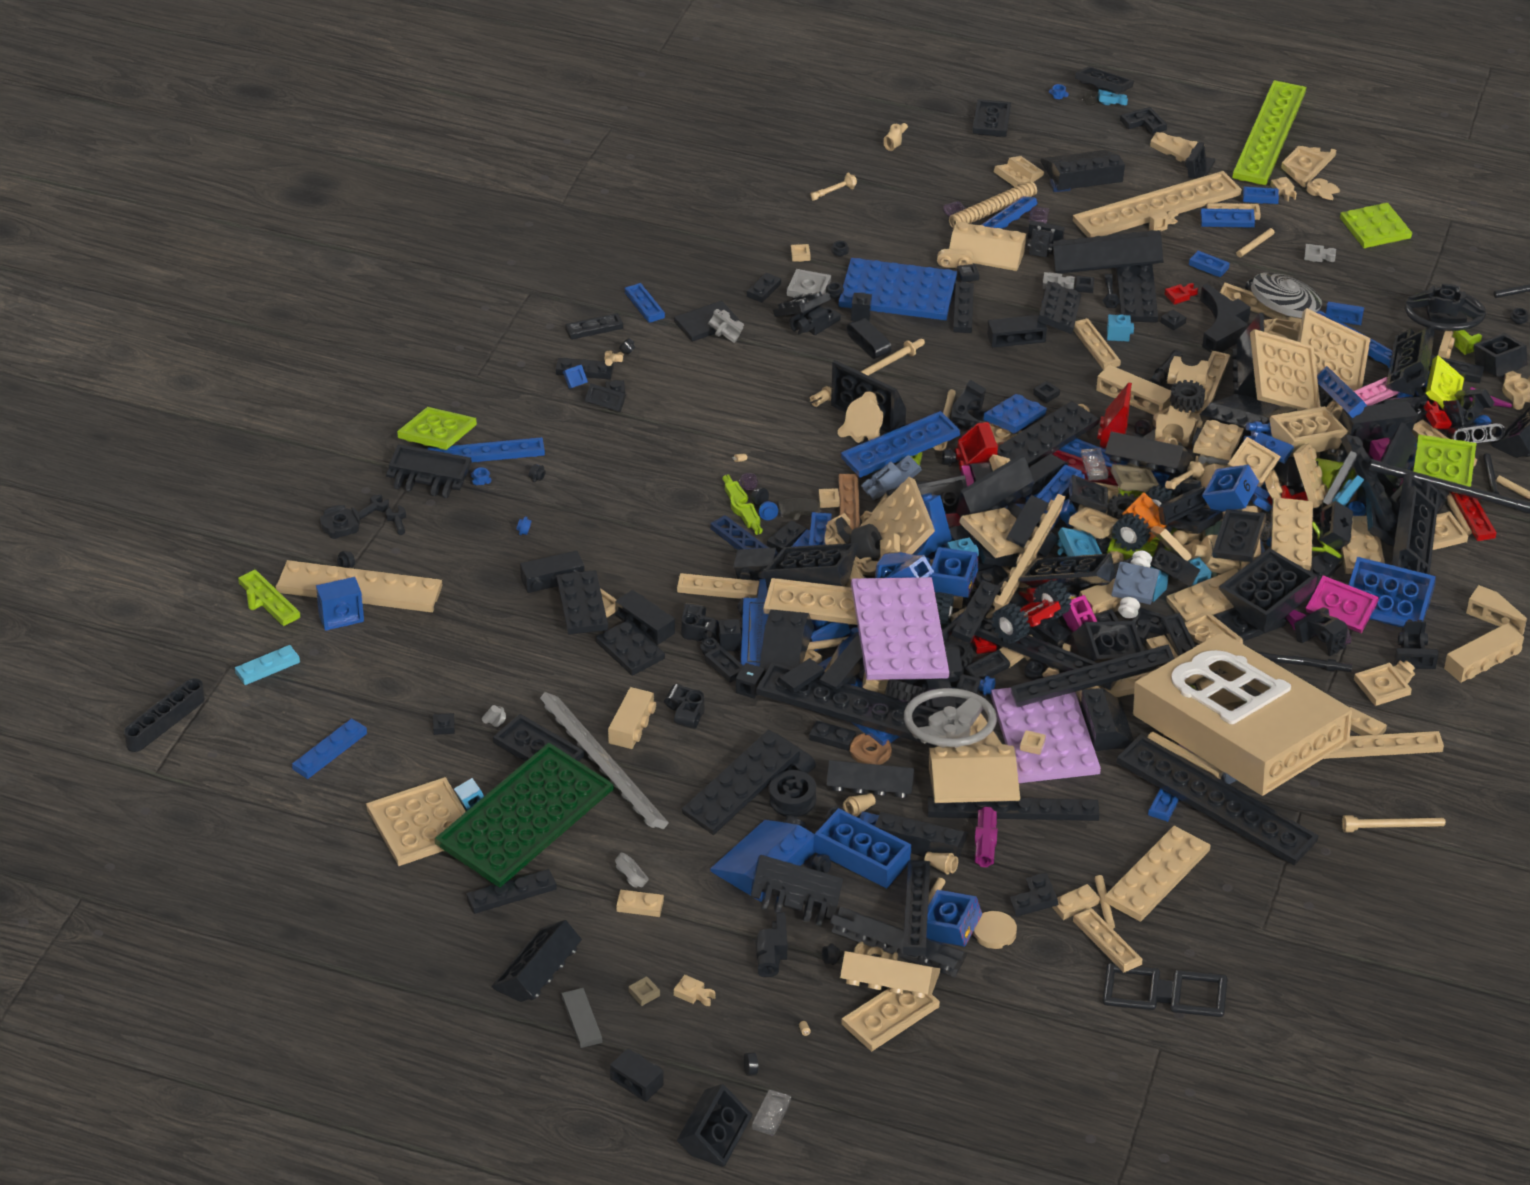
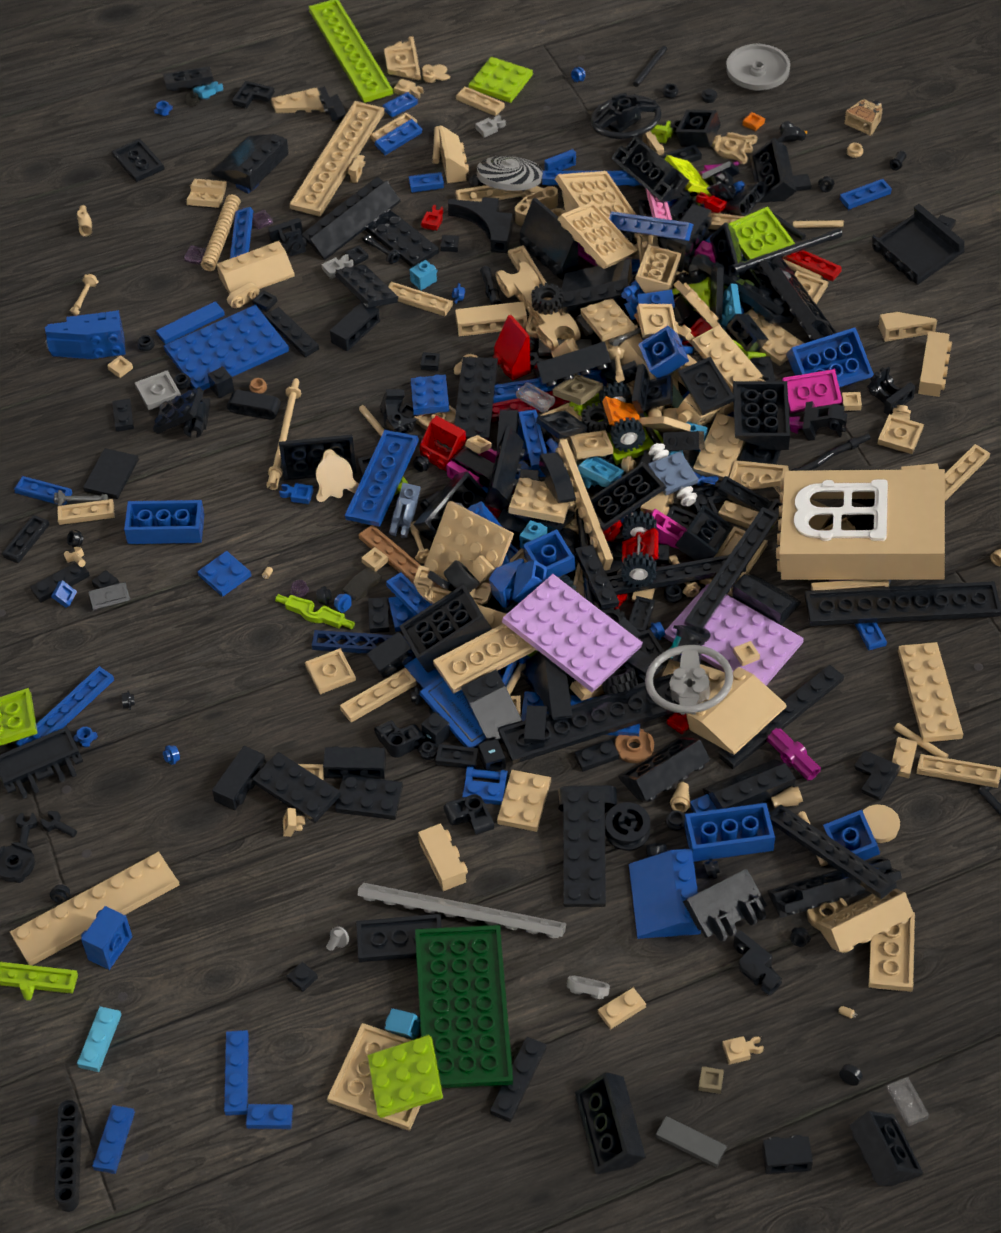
camera: 40 degrees left, 10 degrees up
light grey hips [708,309,744,343] -> none
none -> blue piece [45,310,126,359]
none -> dark grey piece [54,490,108,506]
none -> tan plate [57,499,115,525]
none -> blue plate [93,1105,135,1174]
none -> blue brick [124,500,205,544]
none -> blue tile [156,301,225,345]
none -> blue plate [198,551,251,597]
none -> blue plate [246,1104,293,1129]
none -> medium nougat plate [249,378,267,394]
none -> blue plate [279,483,314,504]
none -> tan tile [283,808,305,837]
none -> tan tile [305,648,356,694]
none -> lime plate [368,1035,443,1118]
none -> tan slope [439,126,469,183]
none -> blue plate [452,283,465,304]
none -> tan tile [456,87,504,116]
none -> blue plate [462,767,508,805]
none -> tan plate [497,770,551,832]
none -> blue plate [571,67,585,82]
none -> red tile [667,712,689,735]
none -> black hat [670,625,710,665]
none -> blue piece [694,472,719,486]
none -> tan plate [842,392,862,411]

